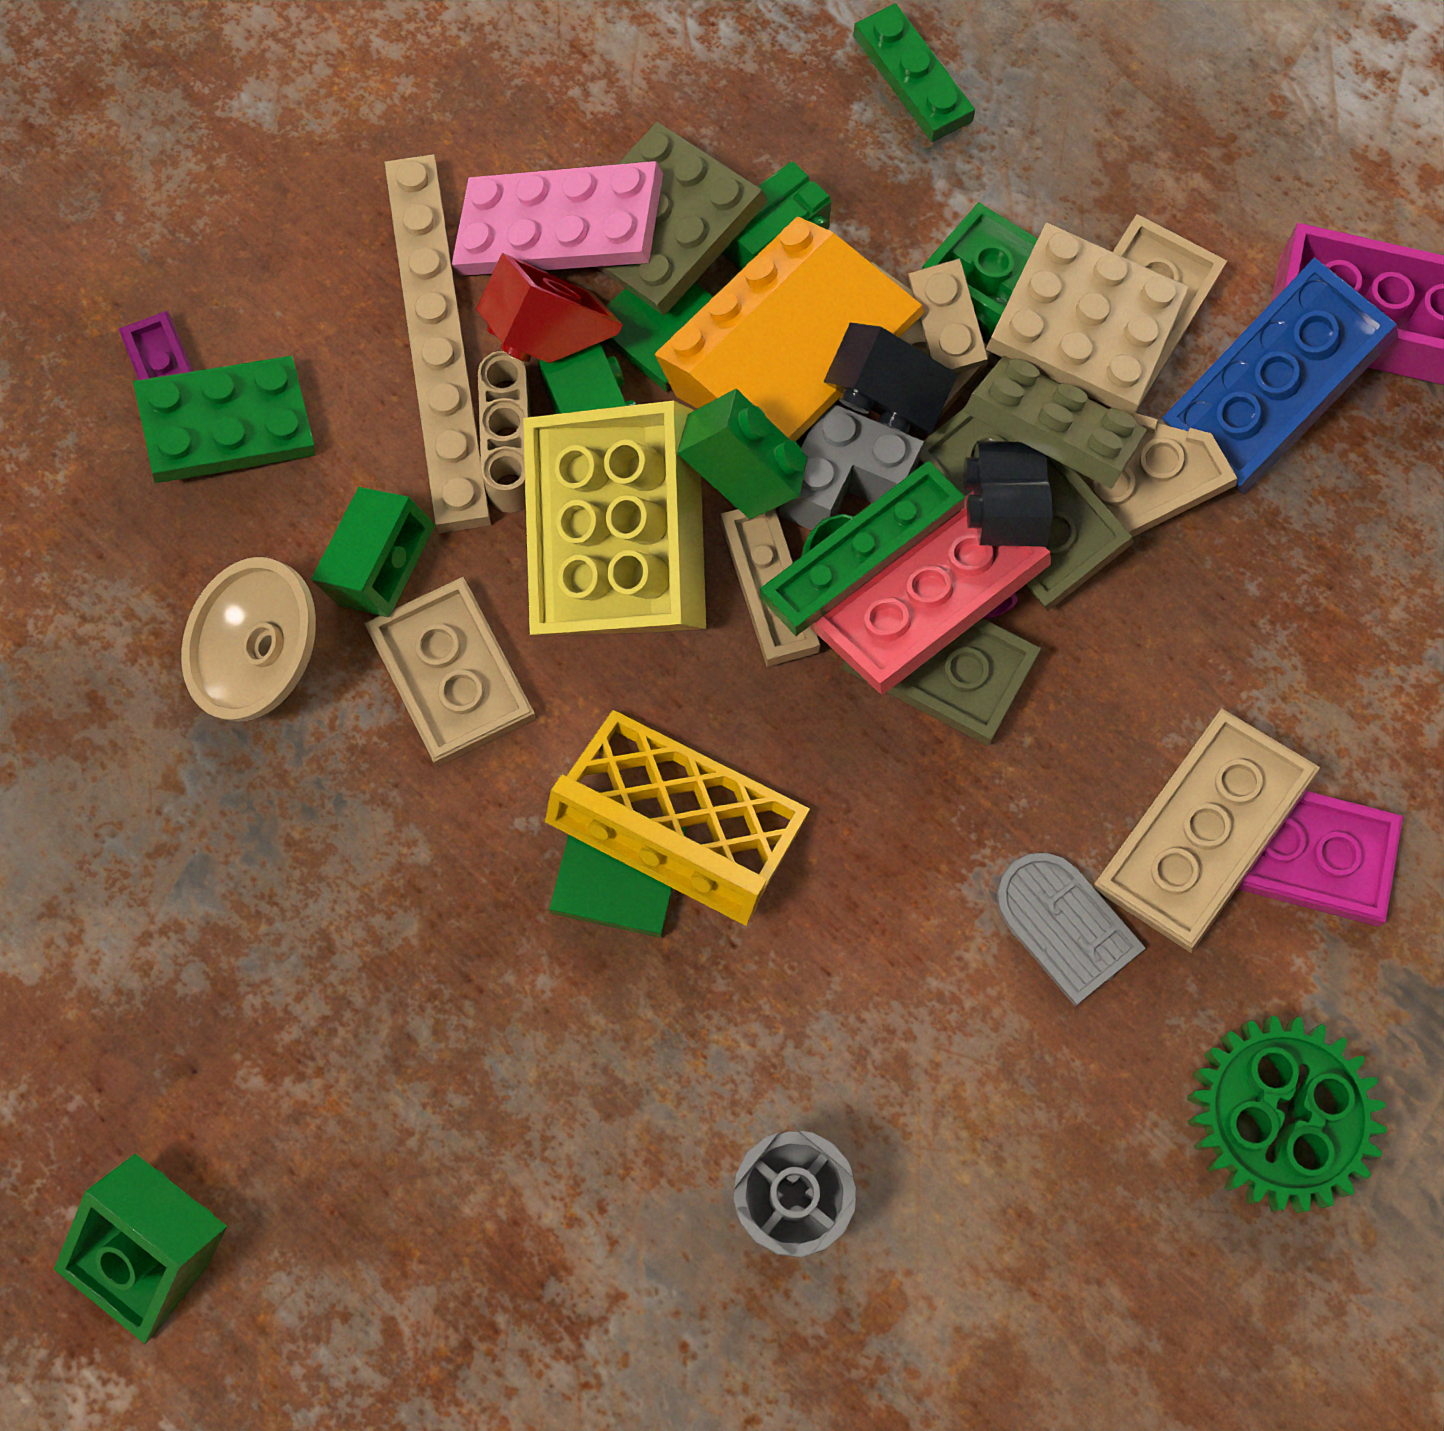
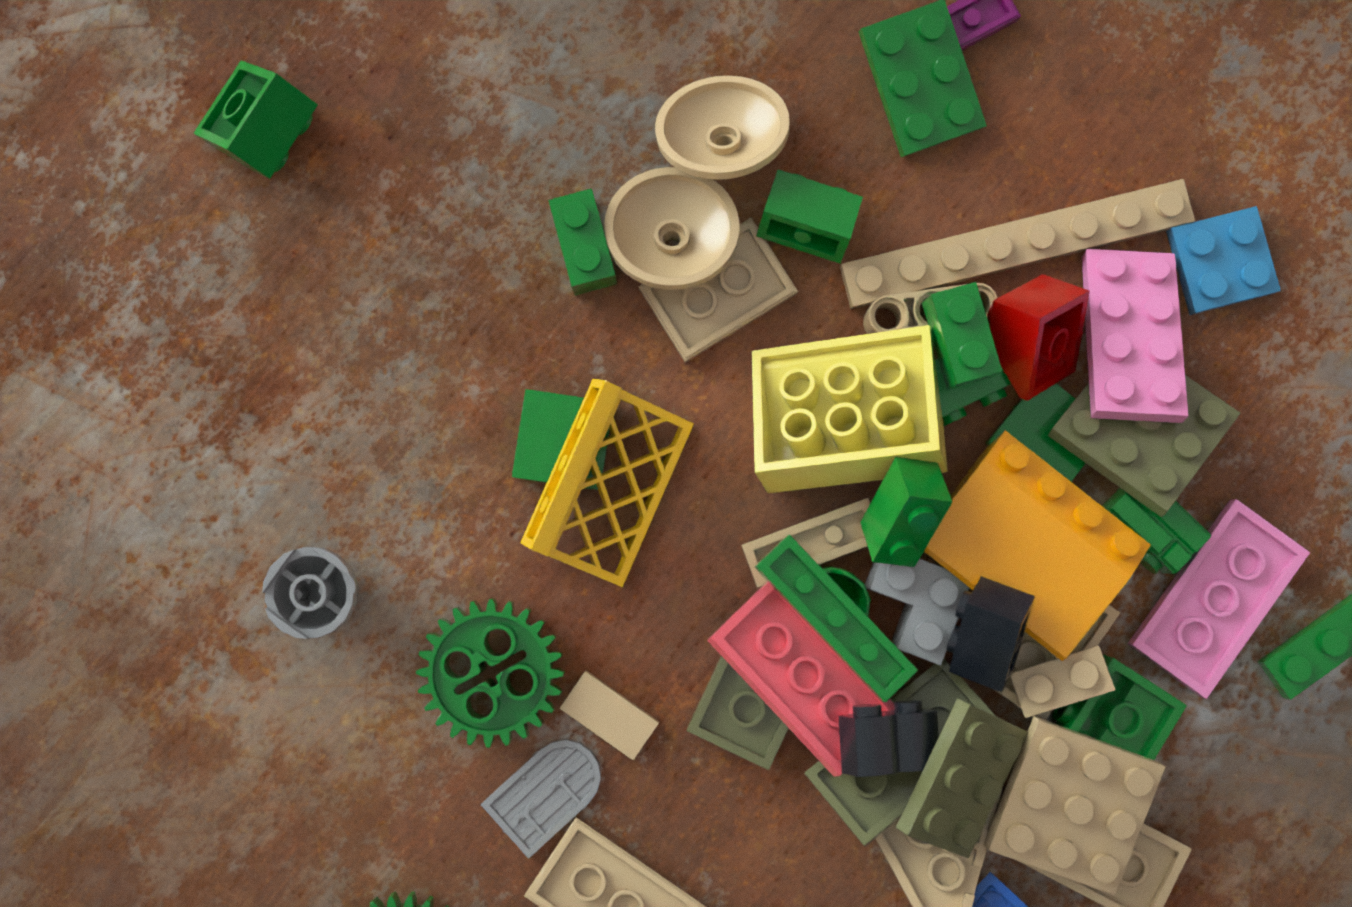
camera: 85 degrees right, 15 degrees up
none -> green gear [416,598,565,748]
none -> green brick [548,188,617,296]
none -> tan tile [559,670,659,760]
none -> tan dish [604,167,740,290]
none -> green brick [922,282,1003,390]
none -> bright pink plate [1127,499,1310,699]
none -> dark azure plate [1166,206,1281,315]

